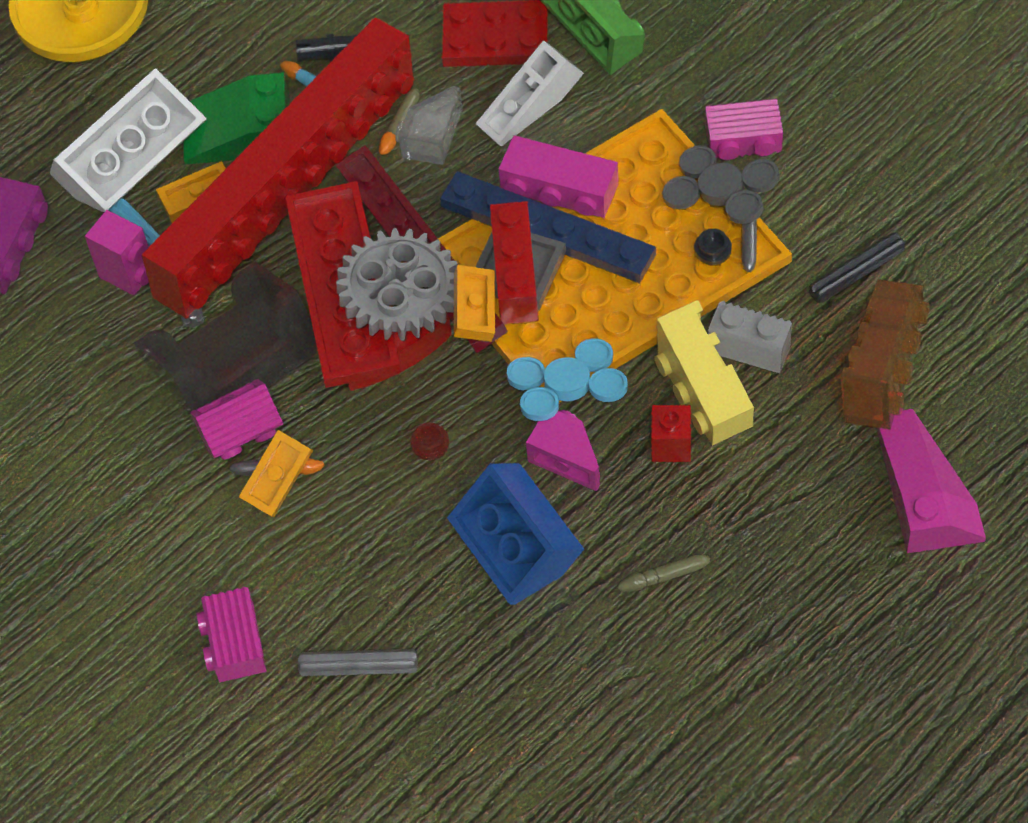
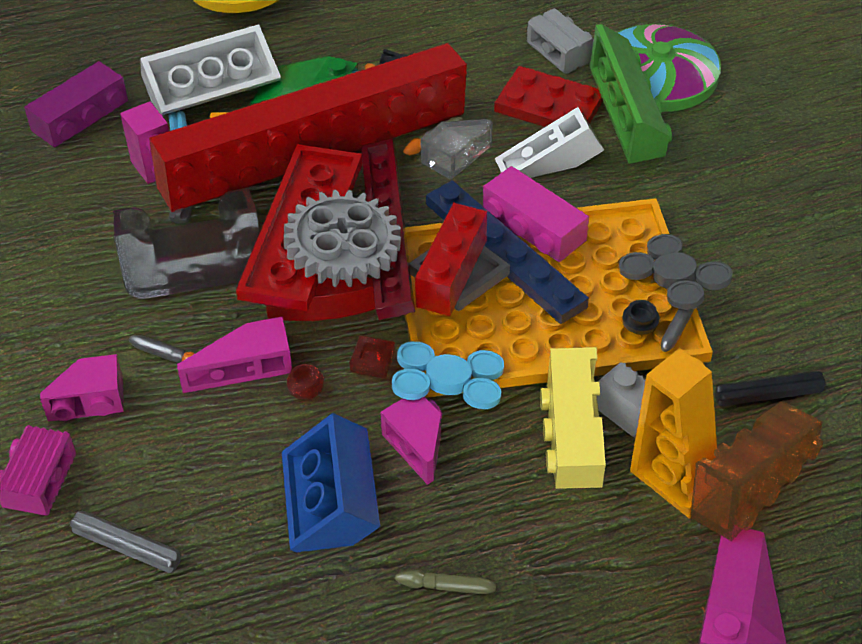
camera: 20 degrees right, 10 degrees down
dark pink brick [190,379,283,460] -> none
light orange plate [239,430,313,517] -> none
light orange plate [454,265,495,342] -> none
red brick [651,405,691,462] -> none
dark pink brick [705,98,783,160] -> none
none -> dark pink slope [40,354,124,422]
none -> dark pink slope [177,317,293,393]
none -> clear red plate [349,335,395,379]
none -> light orange wedge [630,348,720,519]

